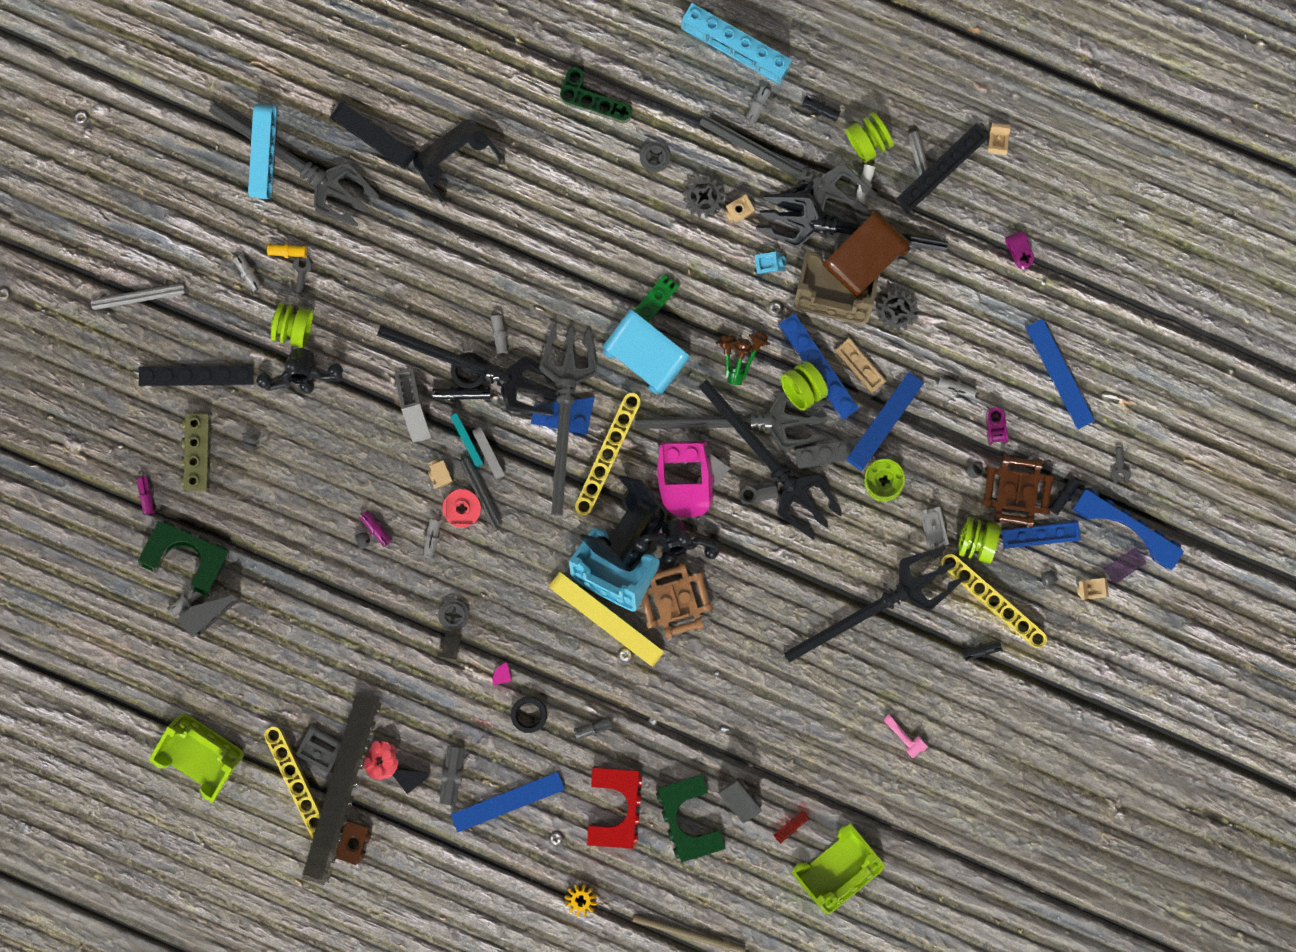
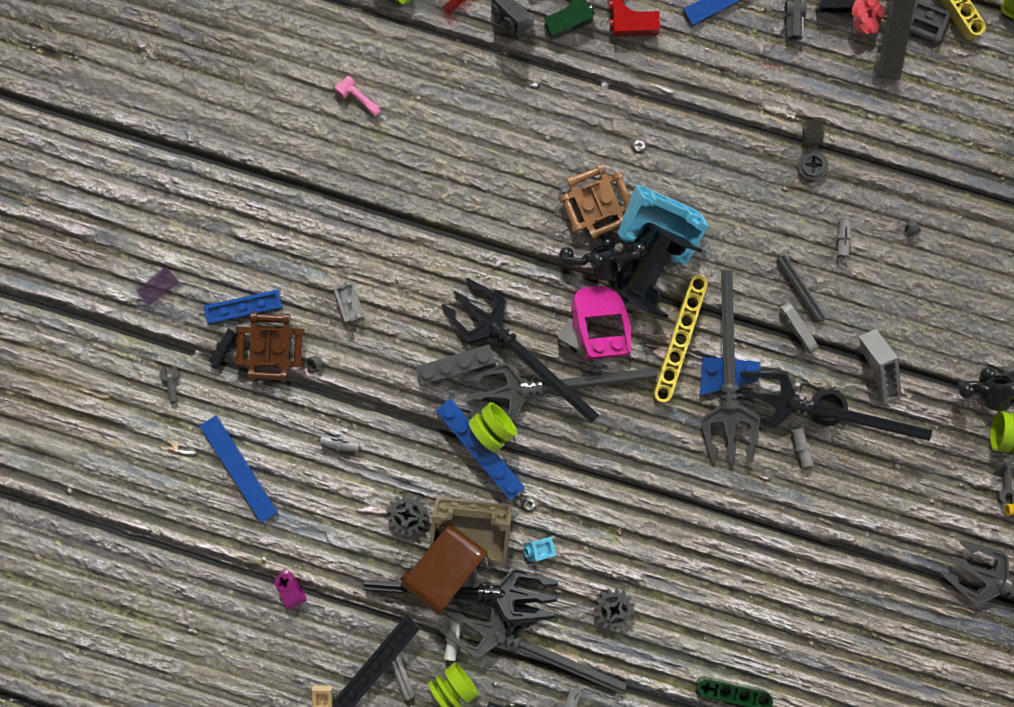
camera: 170 degrees right, 0 degrees up
black beam [329,102,416,170] -> none
magenta pin [359,510,393,547] -> none
black windscreen [413,119,505,207] -> none
tan brick [428,459,453,490] -> none
black pin [433,386,490,402] -> none
coral plate [442,489,481,528] -> none
teal tile [450,413,484,468] -> none
dark pink tile [492,663,512,685] -> none
black tyre [511,697,547,733] -> none
light yellow beam [548,571,664,667] -> none
dark grey axle [574,718,613,740] -> none
medium azure windscreen [602,309,690,395] -> none
green hinge [634,273,680,323] -> none
dark grey gear [640,142,670,173] -> none
reddish brown plant [716,331,770,385] -> none
tan brick [724,194,755,224] -> none
dark grey piece [739,481,778,505] -> none
black piece [784,546,964,663] -> none
tan tile [834,338,886,394] -> none
blue tile [846,372,924,471] -> none
lime wheel [864,459,905,502] -> none
light yellow beam [940,554,1047,648] -> none
lime wheel [958,517,1001,564] -> none
black pin [962,639,1003,661] -> none
magenta piece [986,407,1008,445] -> none
dark grey hinge [1042,571,1058,587] -> none
blue arch [1071,489,1184,571] -> none
tan bracket [1077,578,1109,600] -> none

